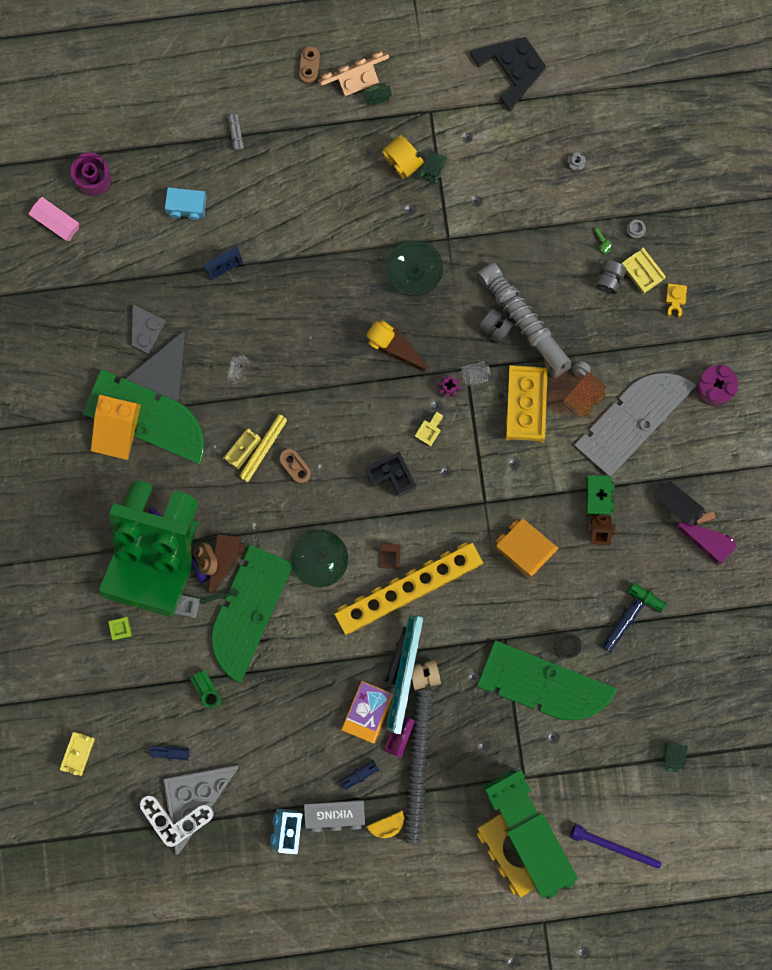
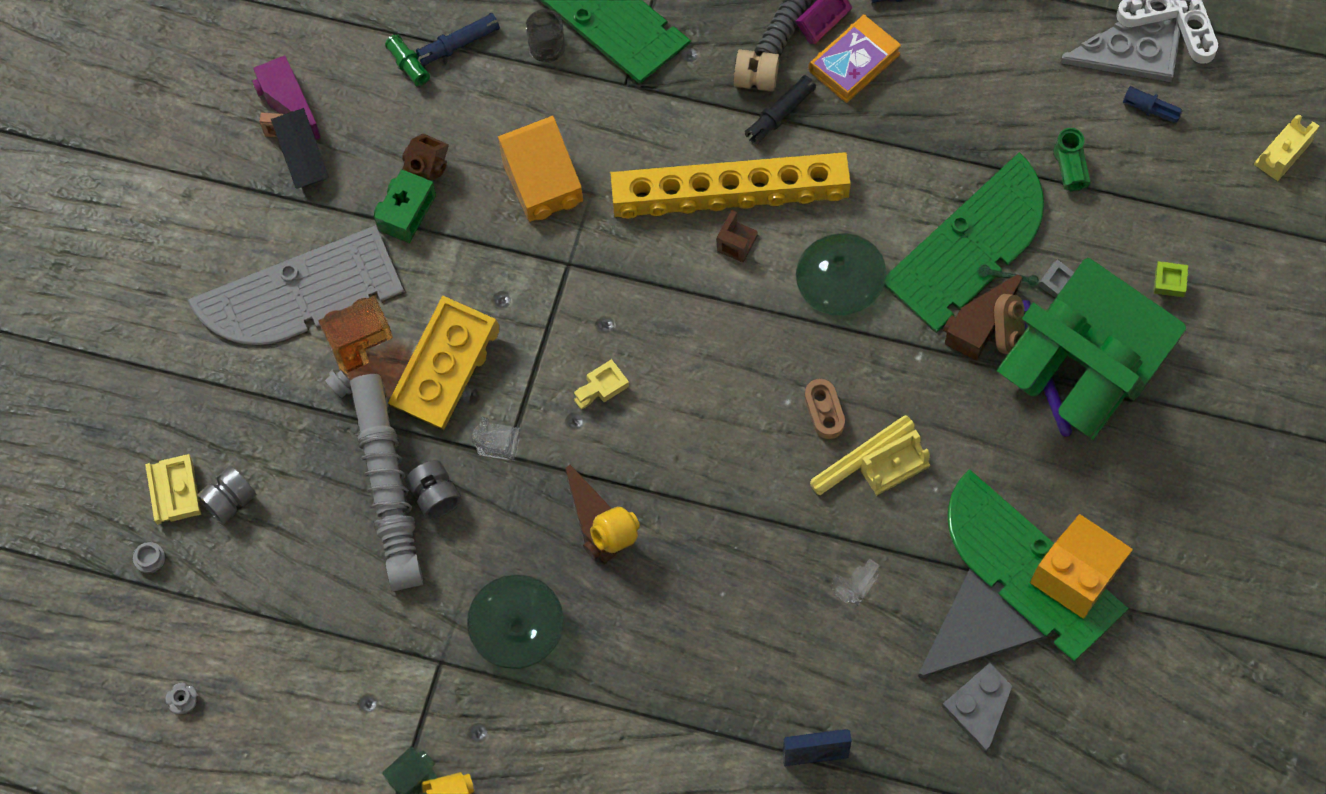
camera: 155 degrees left, 15 degrees down
black brick [365,452,416,497] -> none
teal tile [387,615,423,734] -> none
magenta gear [438,375,461,399] -> none
bright green hand [594,228,611,254] -> none
yellow plate [665,283,687,318] -> none
magenta brick [696,365,738,407] -> none

